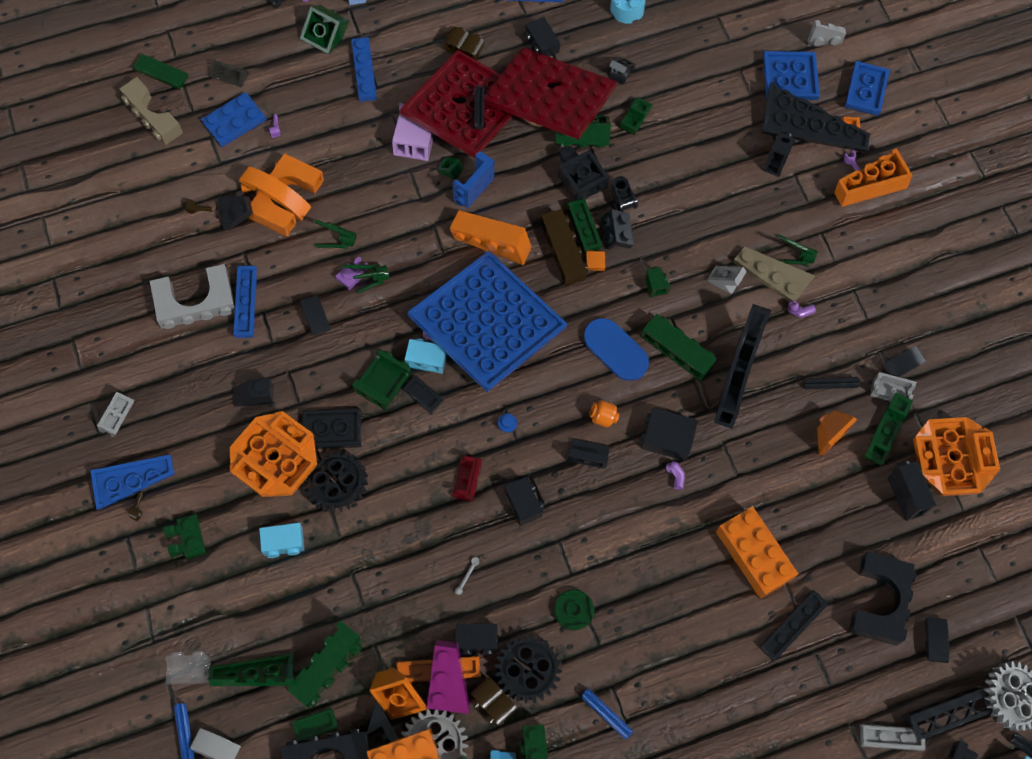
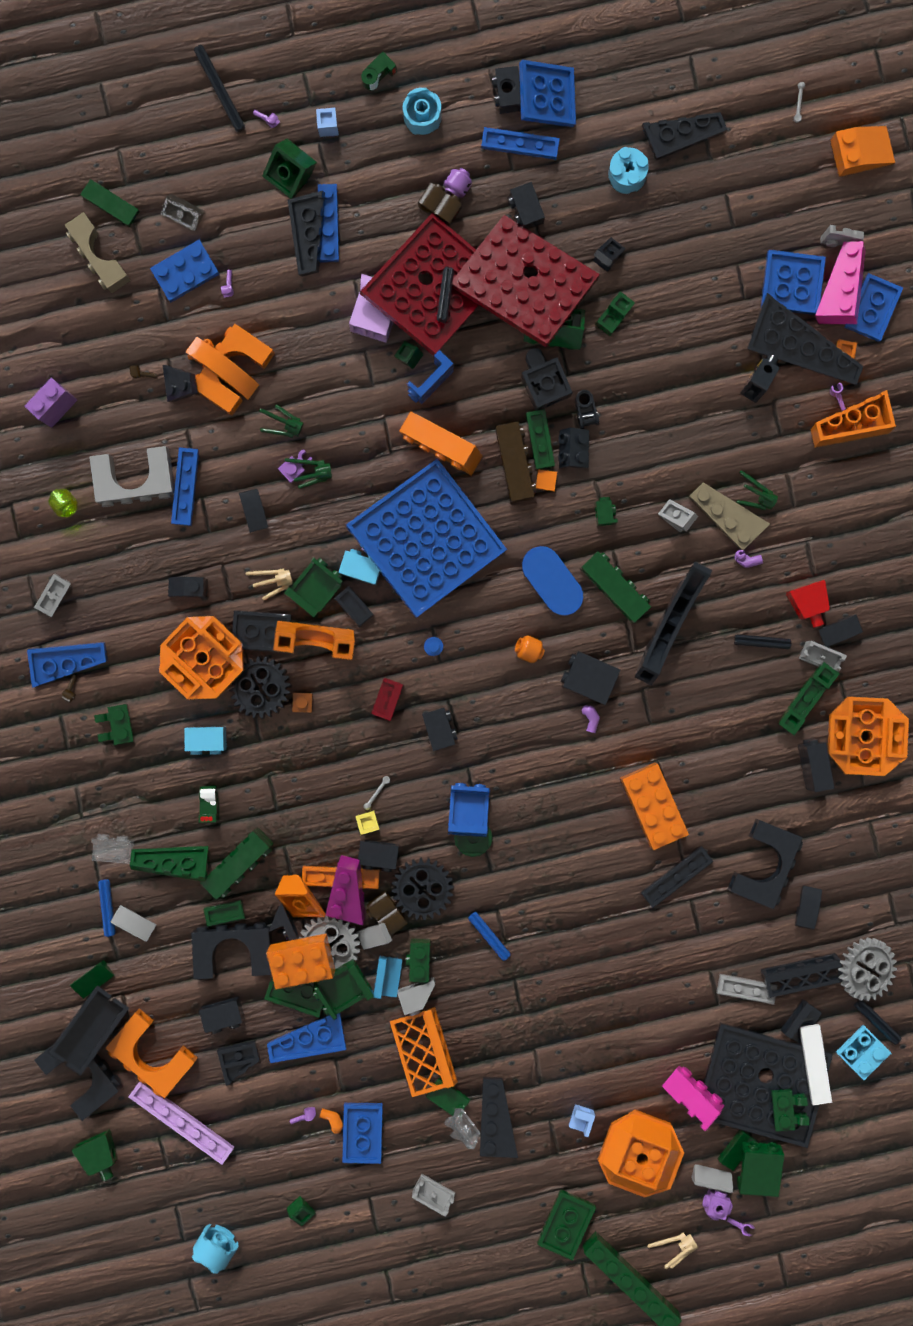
camera: 10 degrees right, 20 degrees up
black panel [568,439,610,469] -> none
orange slope [817,410,857,457] -> none
none -> medium lavender brick [25,378,77,428]
none -> clear neon green head [48,489,78,517]
none -> dark green leg [199,786,219,823]
none -> tan plant [246,568,293,600]
none -> orange arch [274,621,355,660]
none -> black wing [288,191,325,277]
none -> dark orange plate [292,693,313,713]
none -> light yellow plate [355,811,380,835]
none -> light grey tile [356,923,392,950]
none -> medium lavender head [444,168,472,198]
none -> blue panel [448,783,490,837]
none -> red torso [786,580,830,628]
none -> wedge [815,241,866,324]

